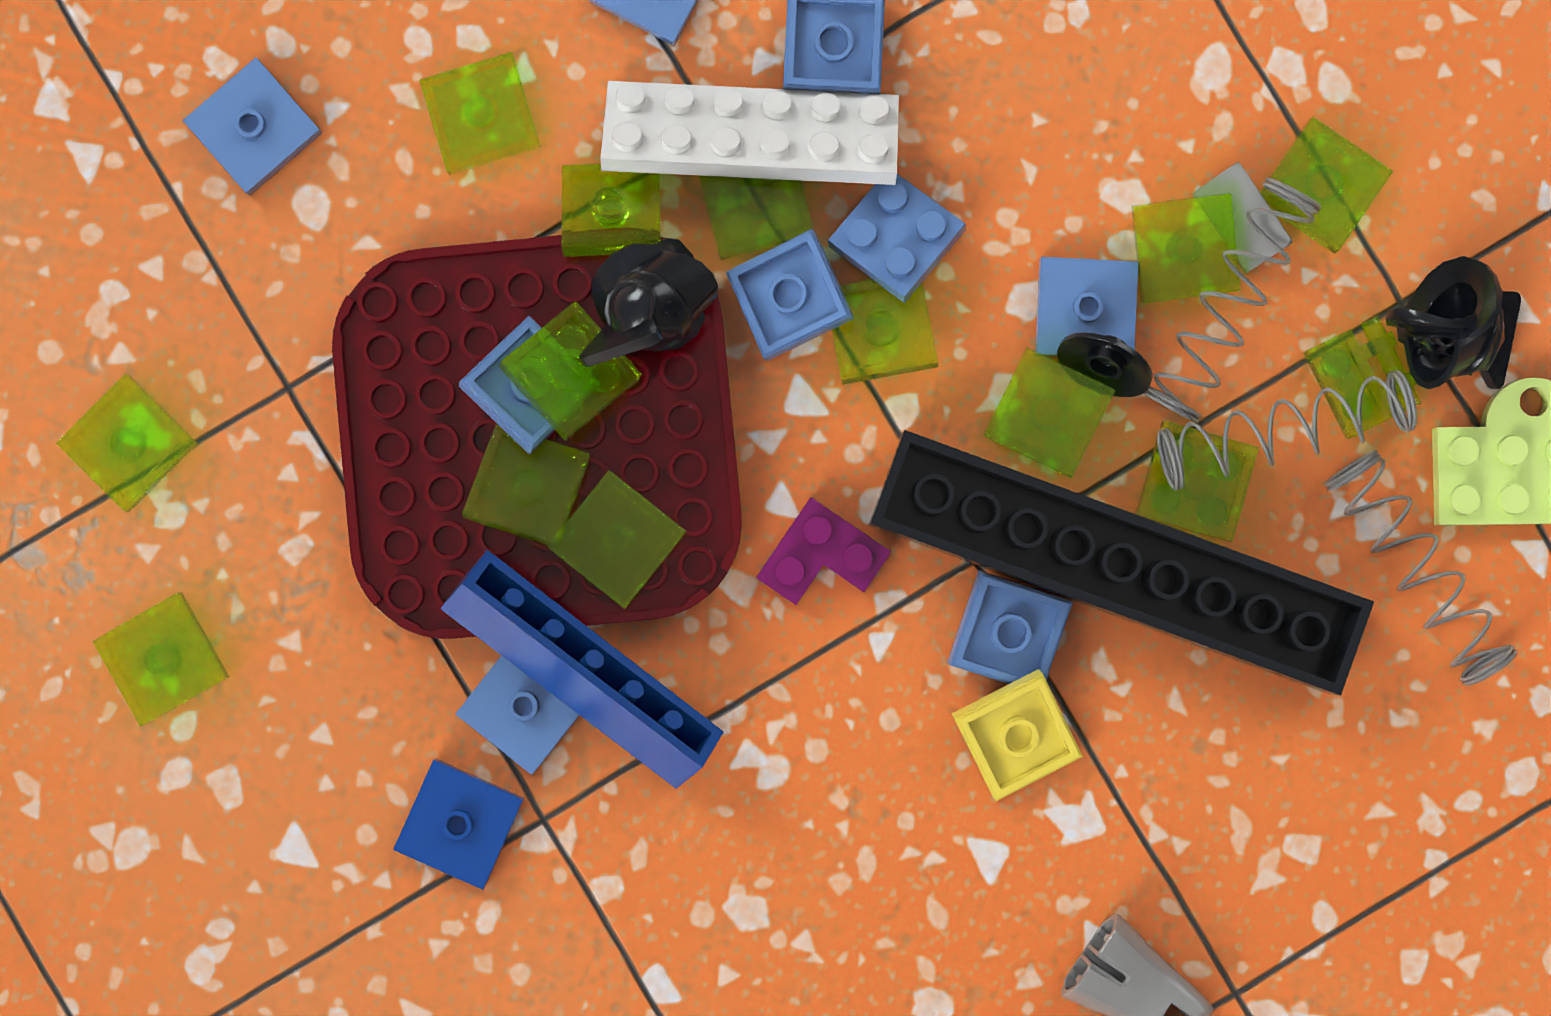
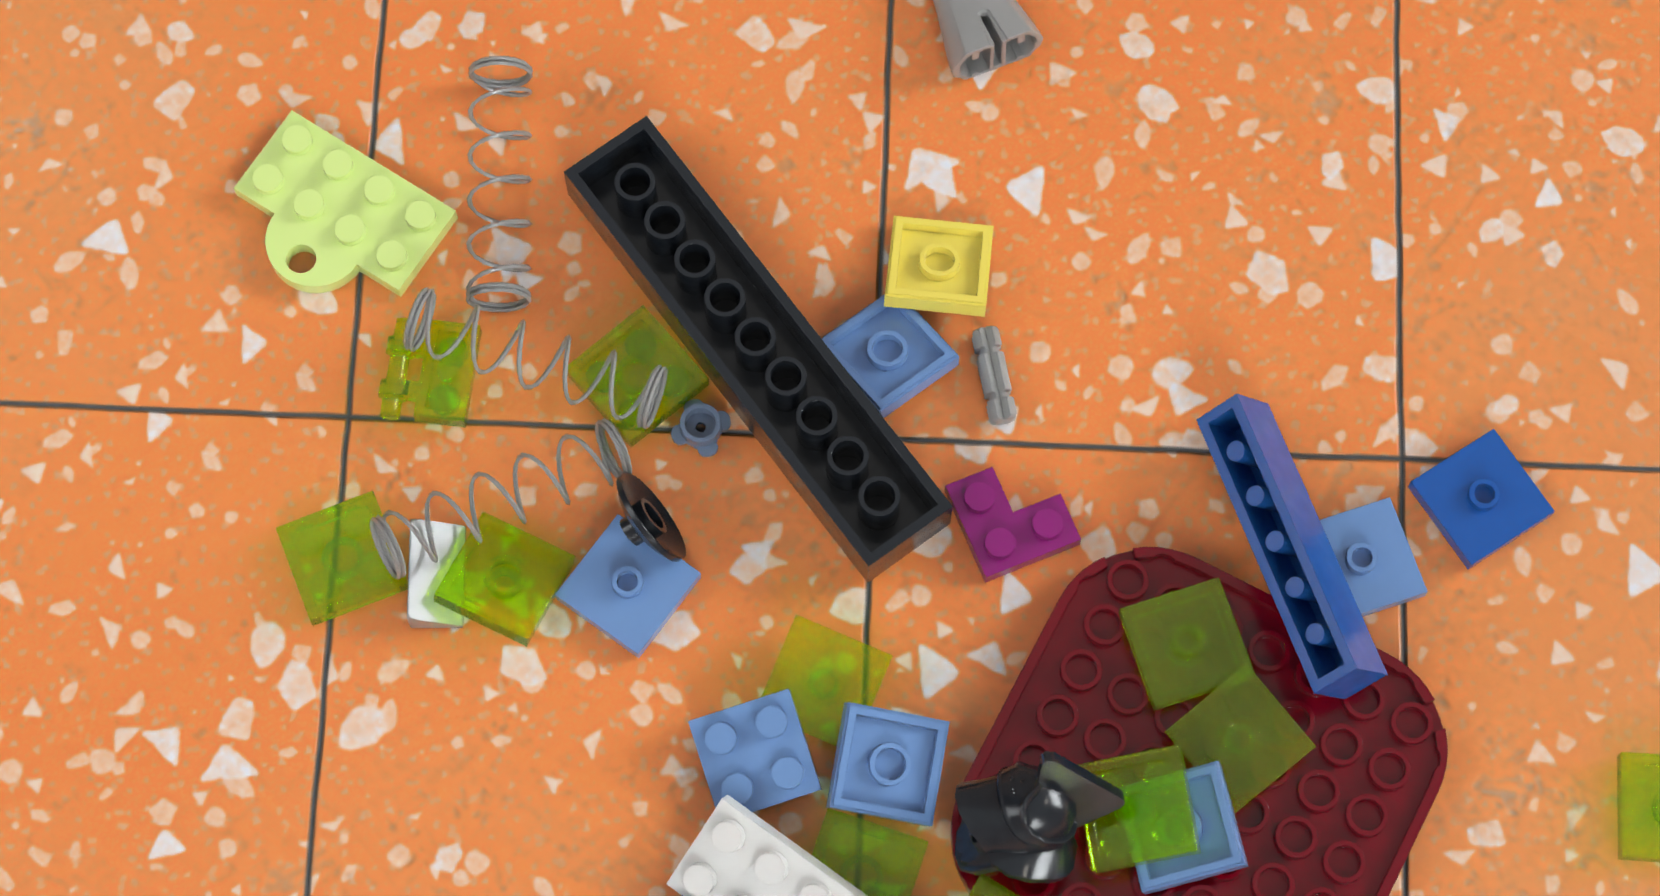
camera: 145 degrees left, 15 degrees down
clear neon green plate [983,346,1116,478] -> none
black helmet [1385,256,1521,390] -> none
none -> sand blue plate [671,399,731,457]
none -> light grey axle [972,326,1017,425]

